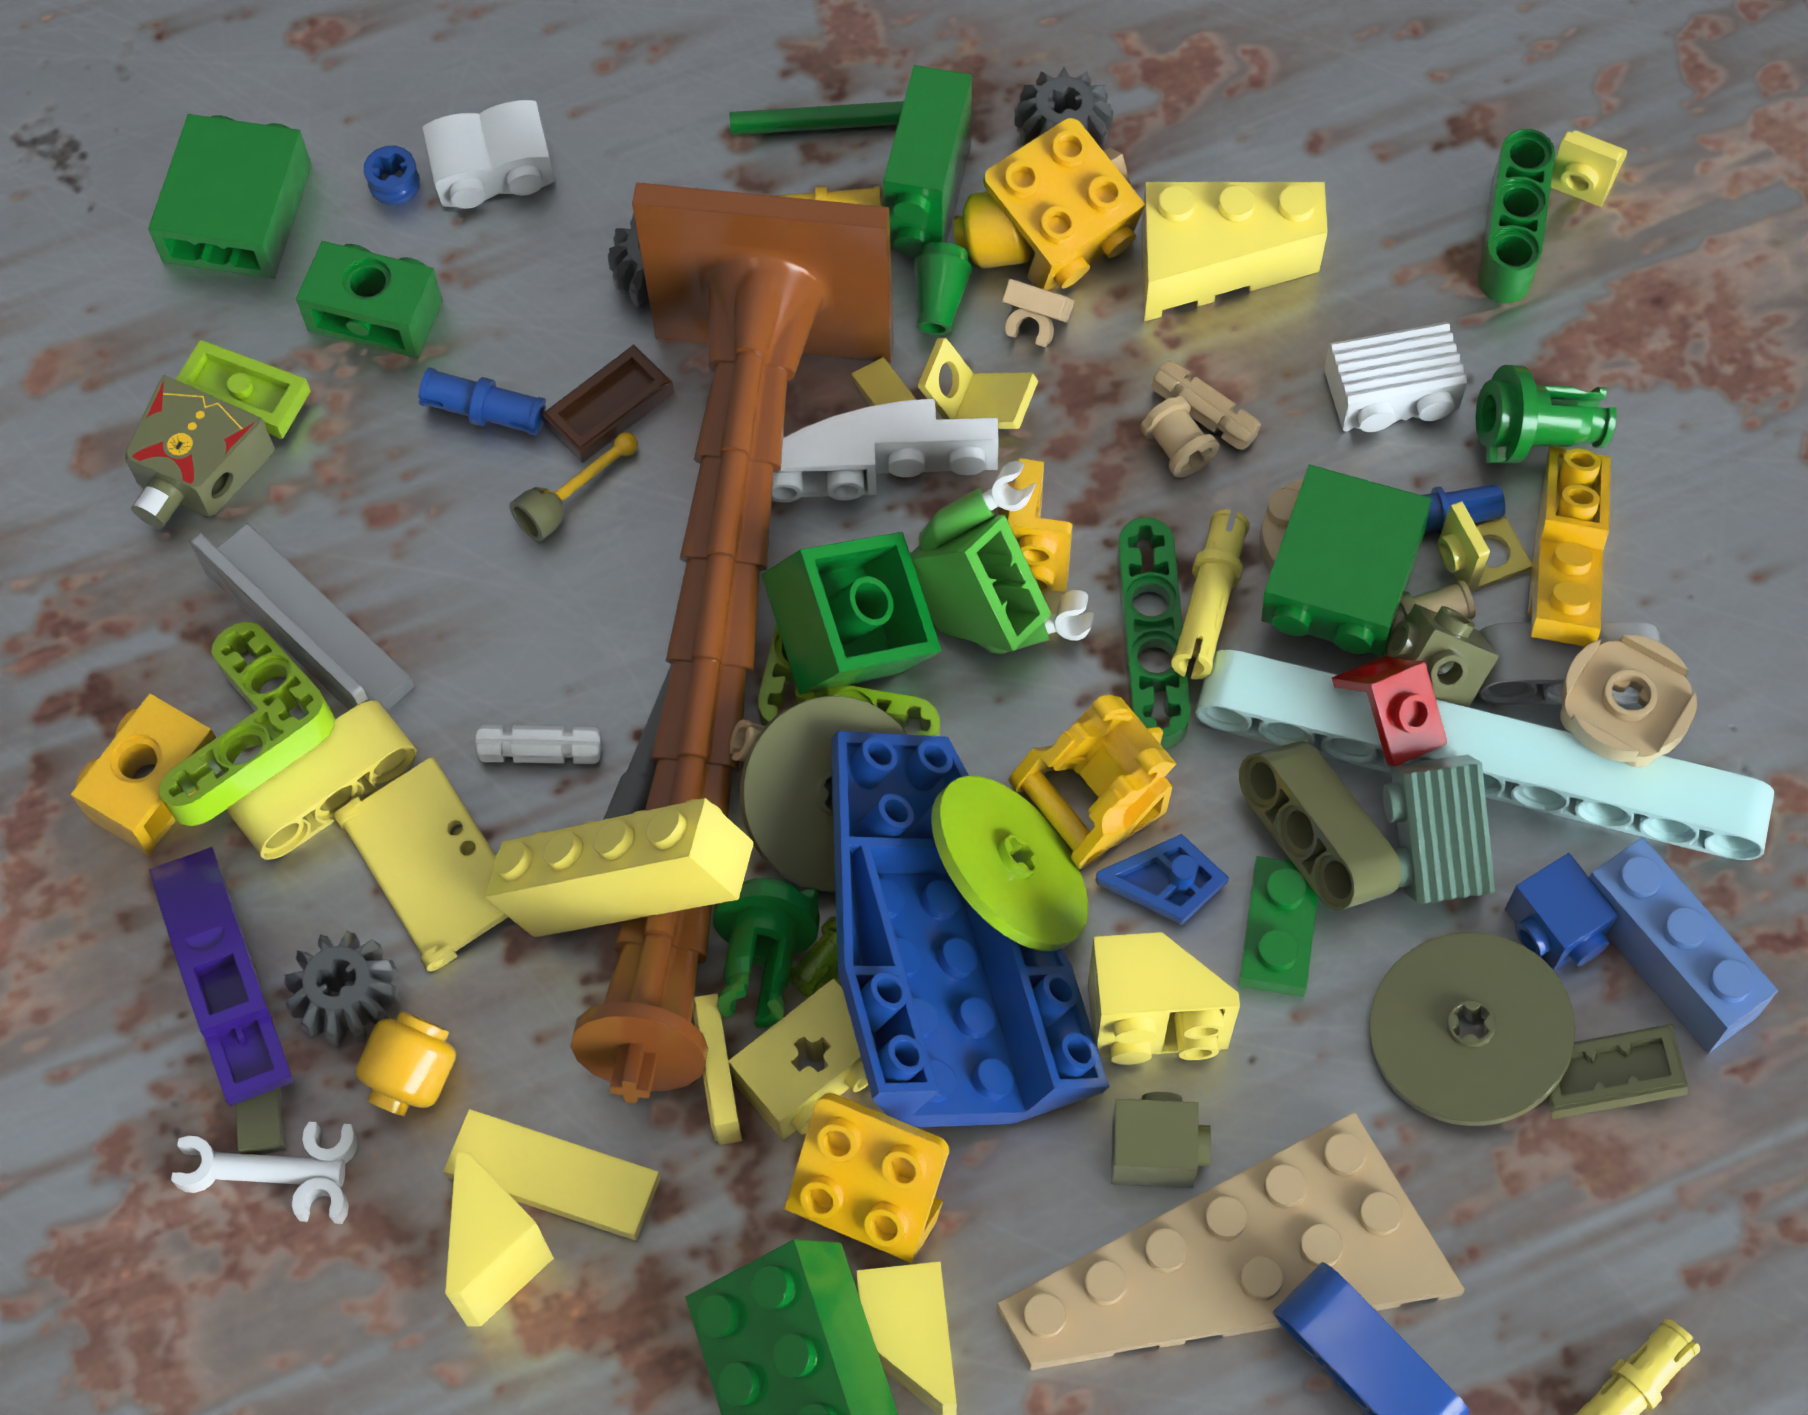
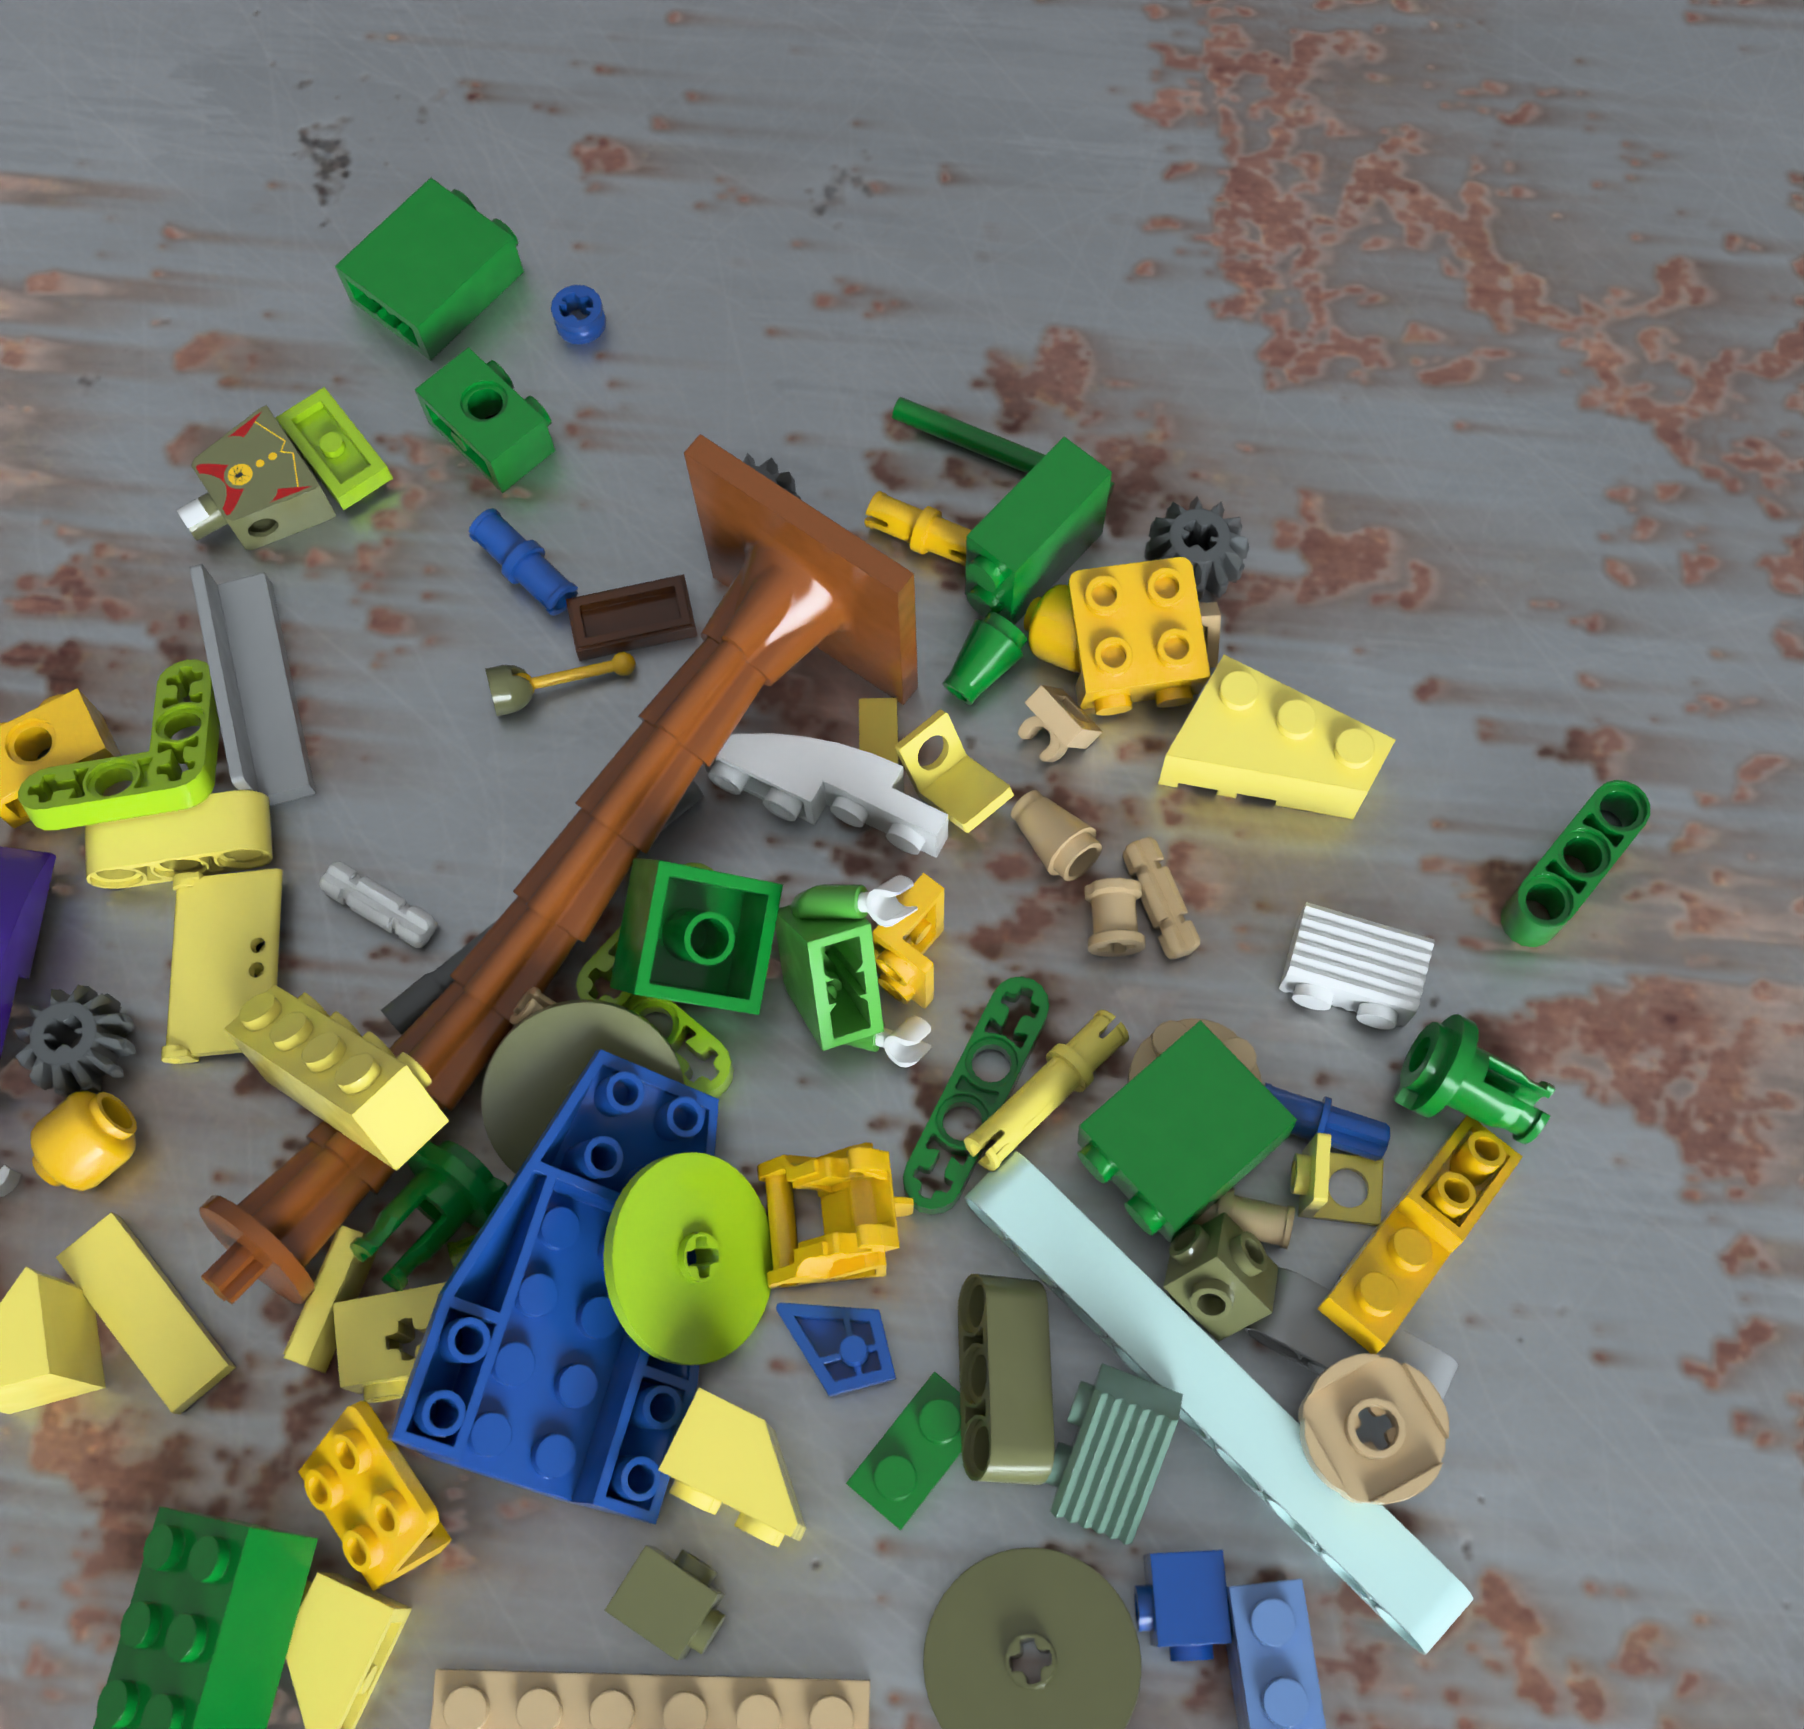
camera: 30 degrees right, 5 degrees up
white brick [422,100,555,209] -> none
bracket [1332,656,1447,766] -> none
light yellow bracket [1551,130,1627,207] -> none
none -> tan cone [1011,790,1102,881]

